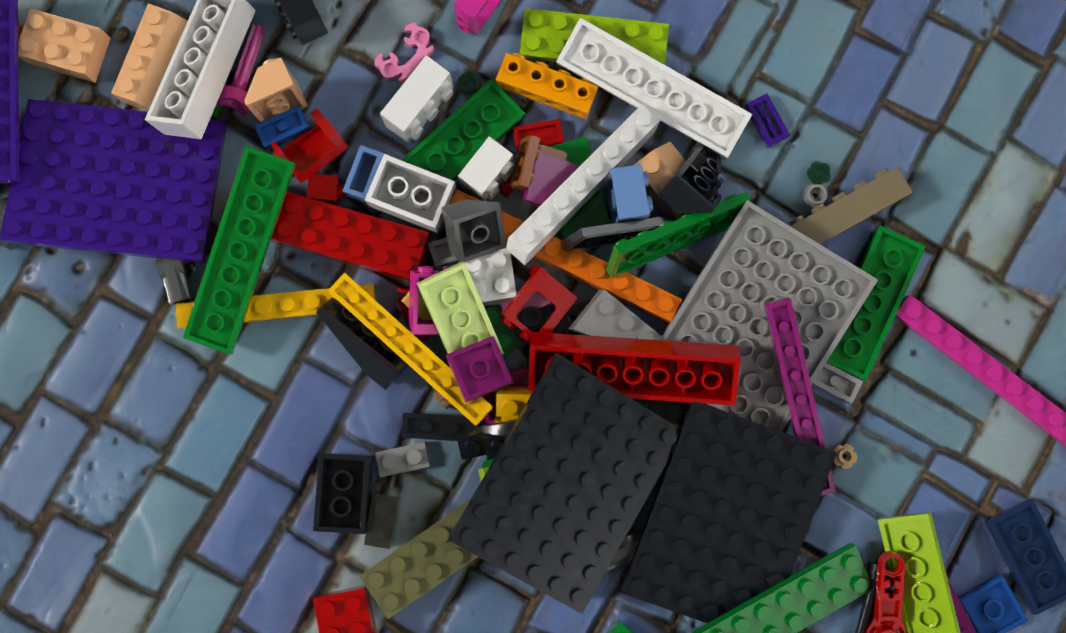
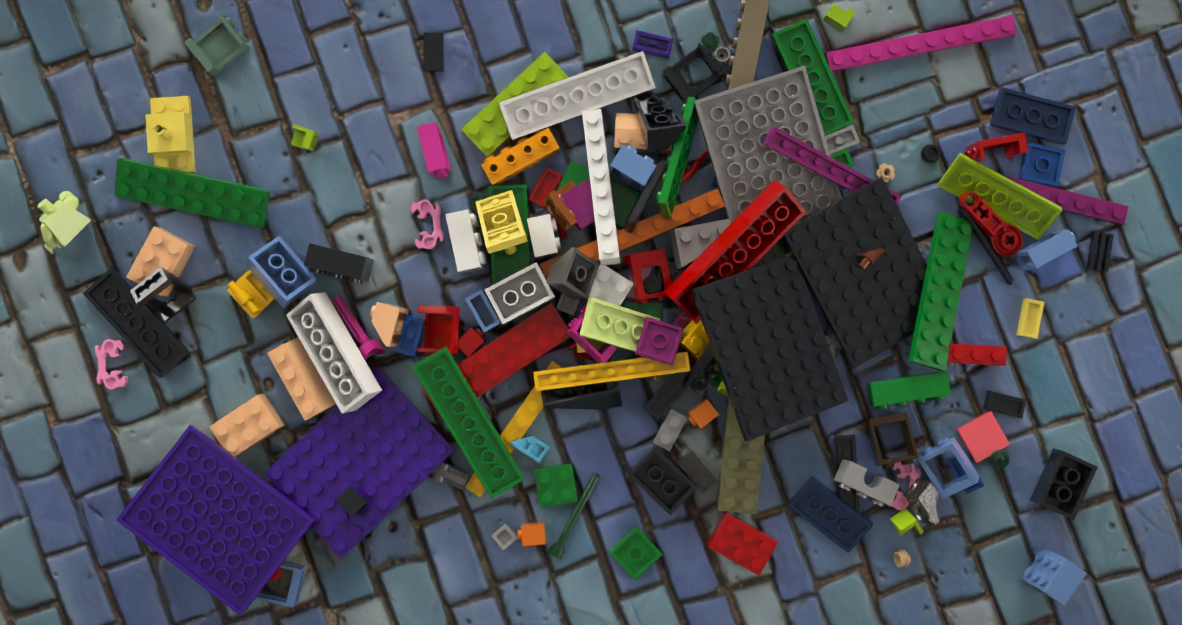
camera: 45 degrees left, 5 degrees up
none -> black panel [336,486,371,517]
none -> light yellow brick [476,190,528,255]
none -> light grey plate [491,522,518,550]
none -> medium azure tile [509,436,550,463]
none -> orange brick [518,522,546,547]
none -> green plate [534,463,578,507]
none -> dark green piece [548,473,600,559]
none -> green tile [609,525,663,581]
none -> black window [662,43,723,104]
none -> red animal [681,151,708,184]
none -> orange brick [688,398,719,429]
none -> lime panel [823,4,856,33]
none -> green plate [830,148,854,168]
none -> copper bar [858,248,886,270]
none -> black plate [921,144,940,163]
none -> red window [965,132,1028,163]

